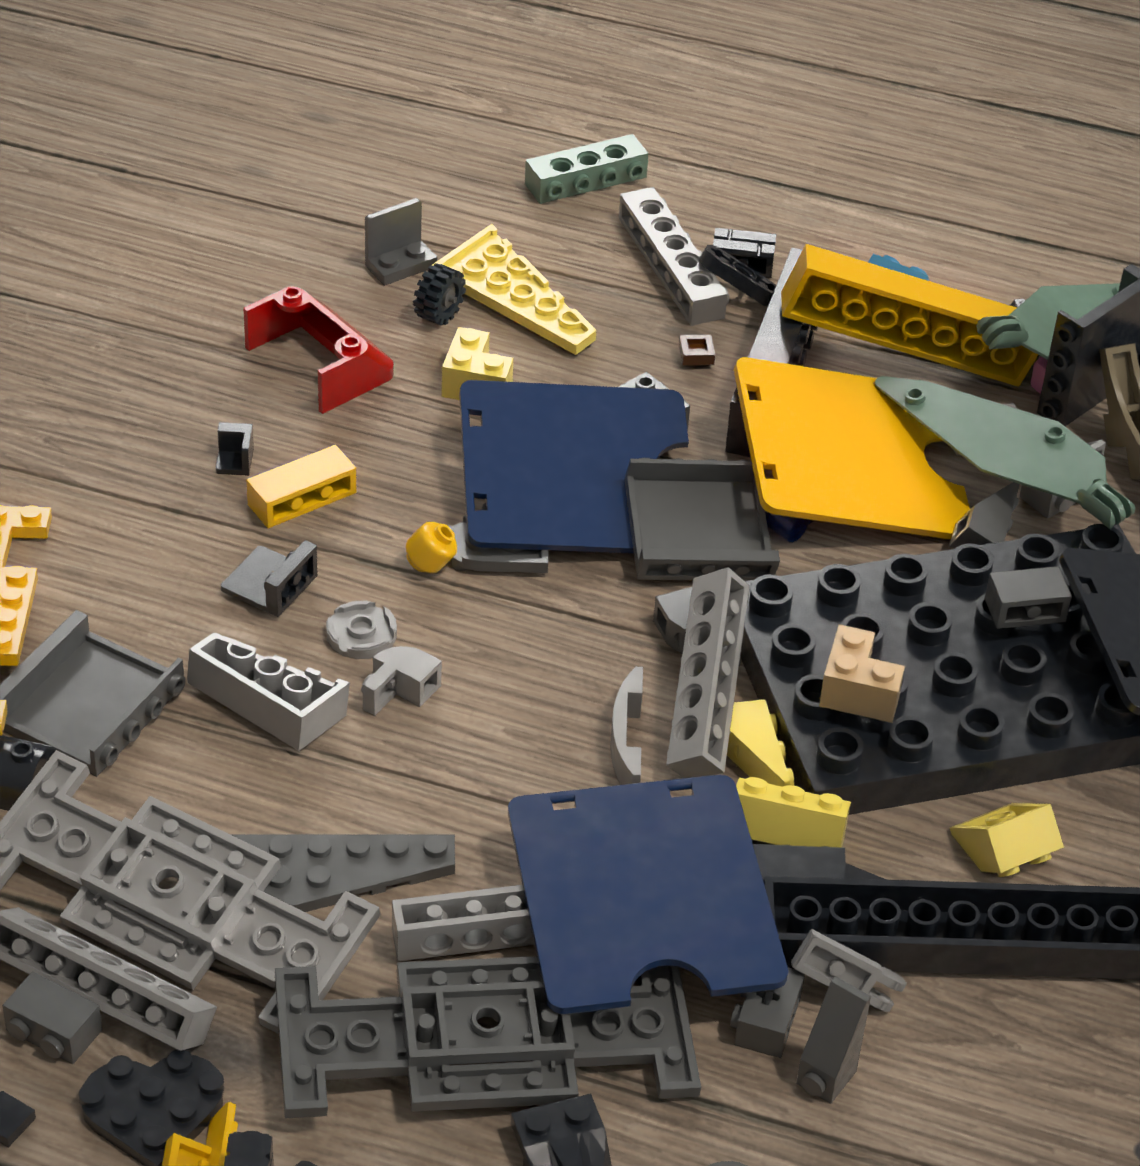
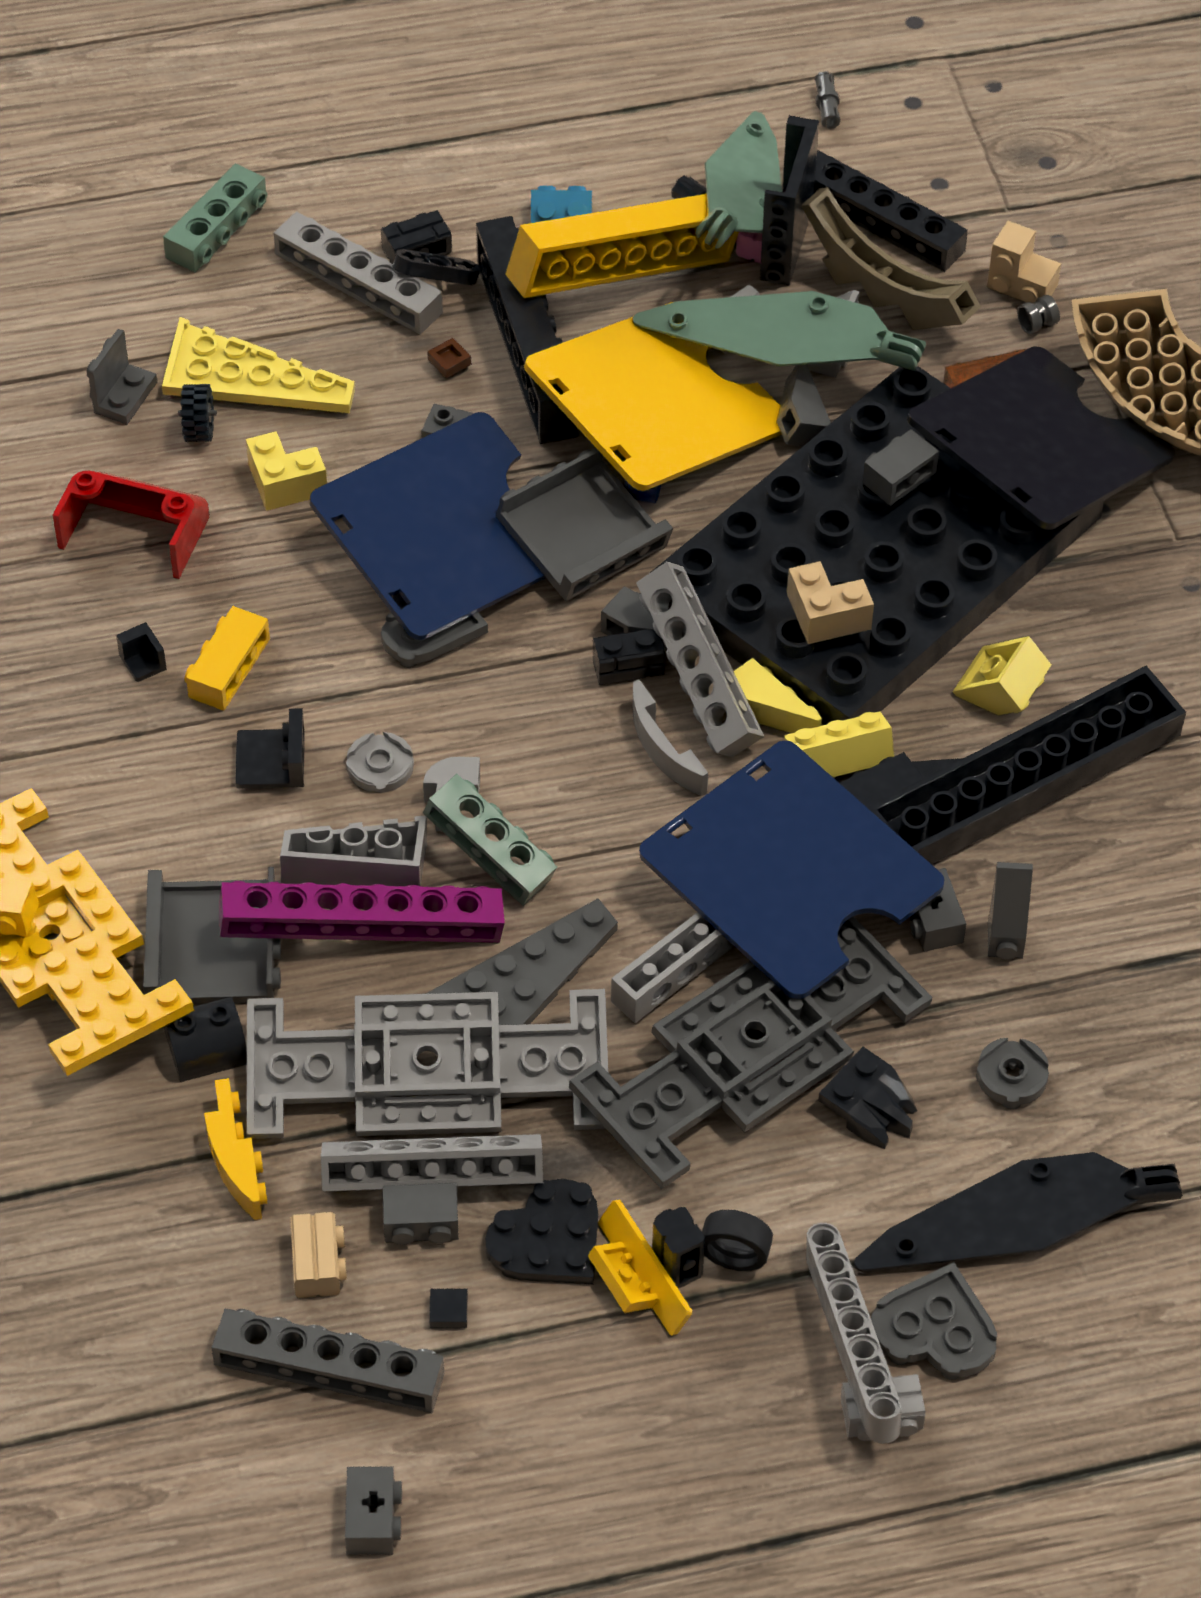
camera: 30 degrees left, 10 degrees up
yellow head [405,522,457,573] -> none
light grey hinge [791,929,907,1012] -> none
none -> magenta brick [219,881,505,943]
none -> sand green brick [423,773,558,906]
none -> black brick [593,628,665,685]

